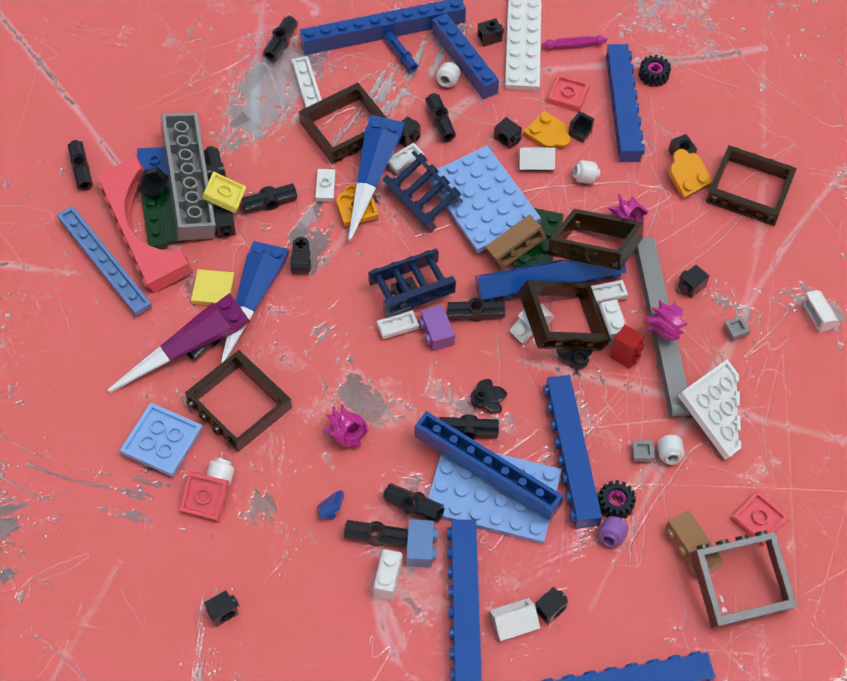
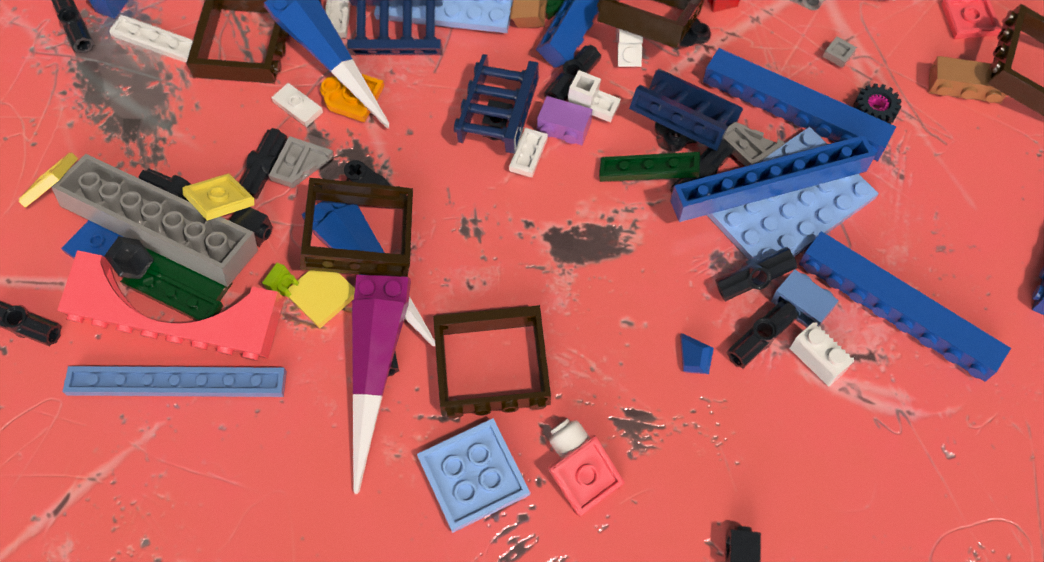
camera: 50 degrees left, 5 degrees up
dark pink hair [322,404,369,448] -> none
white brick [489,598,540,641] -> none
black brick [535,587,569,625] -> none
medium lavender head [598,516,628,547] -> none
white head [657,435,685,465] -> none
none -> light yellow tile [19,152,78,208]
none -> lime tile [262,263,299,297]
none -> light grey wing [269,136,334,188]
none -> dark brown window [300,177,413,277]
none -> white brick [568,70,621,122]
none -> dark green tile [599,152,700,182]
none -> dark blue fence [629,69,743,151]
none -> light grey wing [723,122,785,166]

